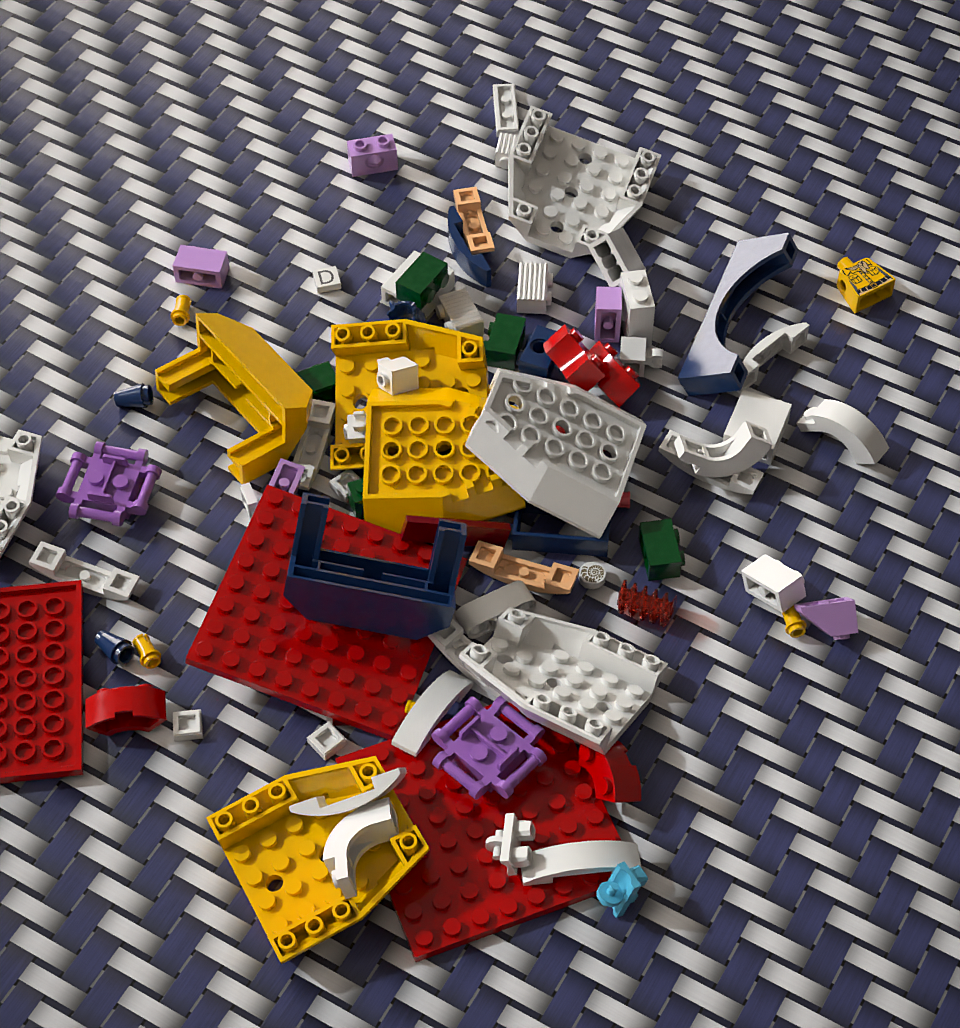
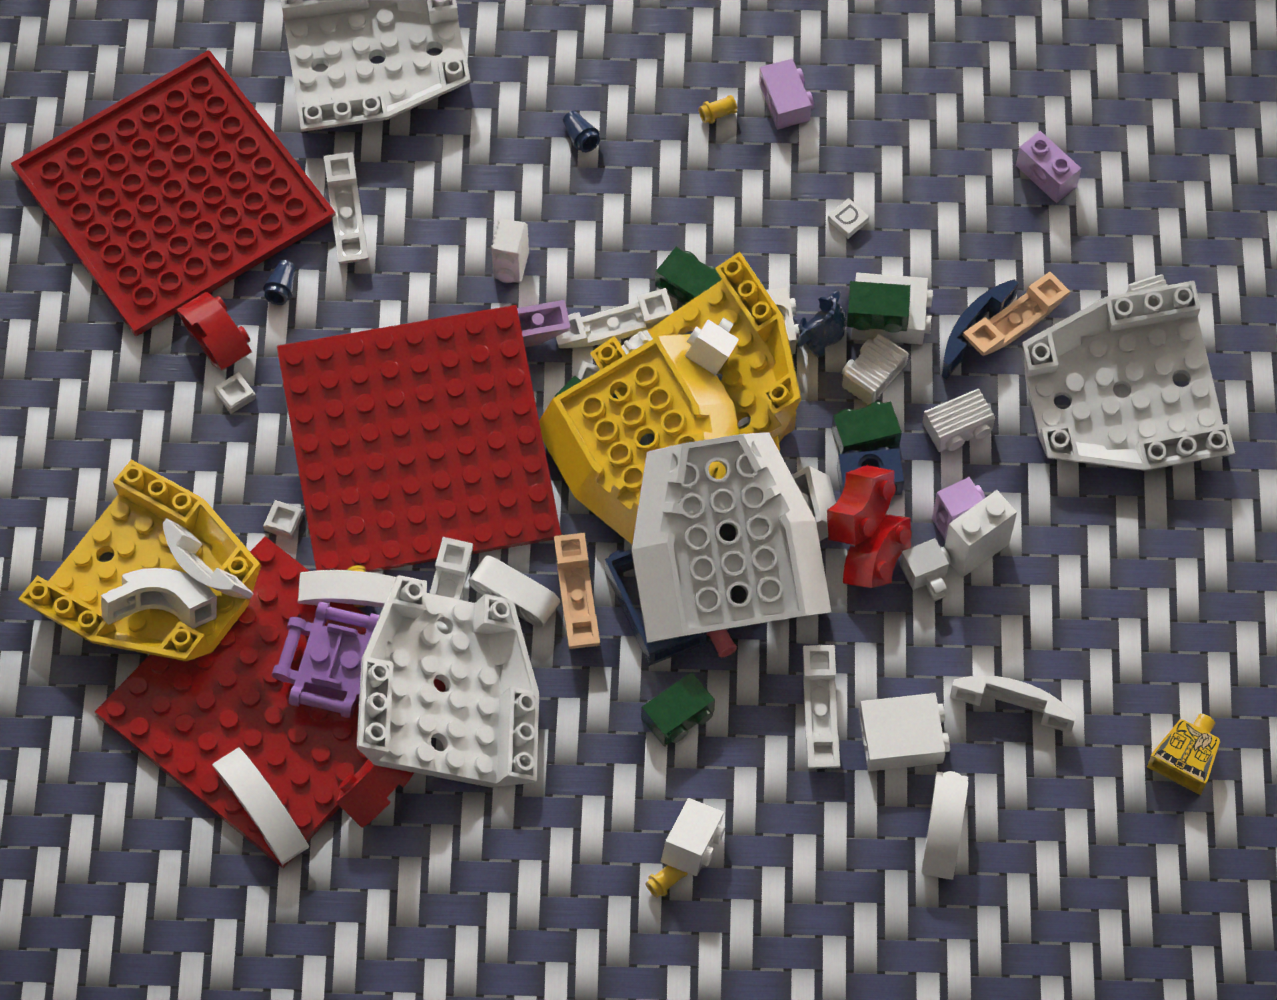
camera: 60 degrees right, 10 degrees up
medium lavender brick [56,441,162,527] -> none
yellow pin [132,634,161,669] -> none
yellow wedge [155,313,313,484] -> none
white tile [240,482,258,519] -> none
dark blue wedge [283,492,467,640] -> none
dark red tile [400,515,511,548] -> none
white hips [485,813,536,876] -> none
white tile [493,84,519,137] -> none
white tile [579,562,606,589] -> none
white brick [587,228,646,287] -> none
medium azure hips [596,861,648,918] -> none
clear red piece [617,579,677,628] -> none
white arch [674,421,773,477] -> none
dark blue arch [678,233,799,396] -> none
lavender slope [794,597,858,640] -> none
none -> white brick [491,218,529,283]

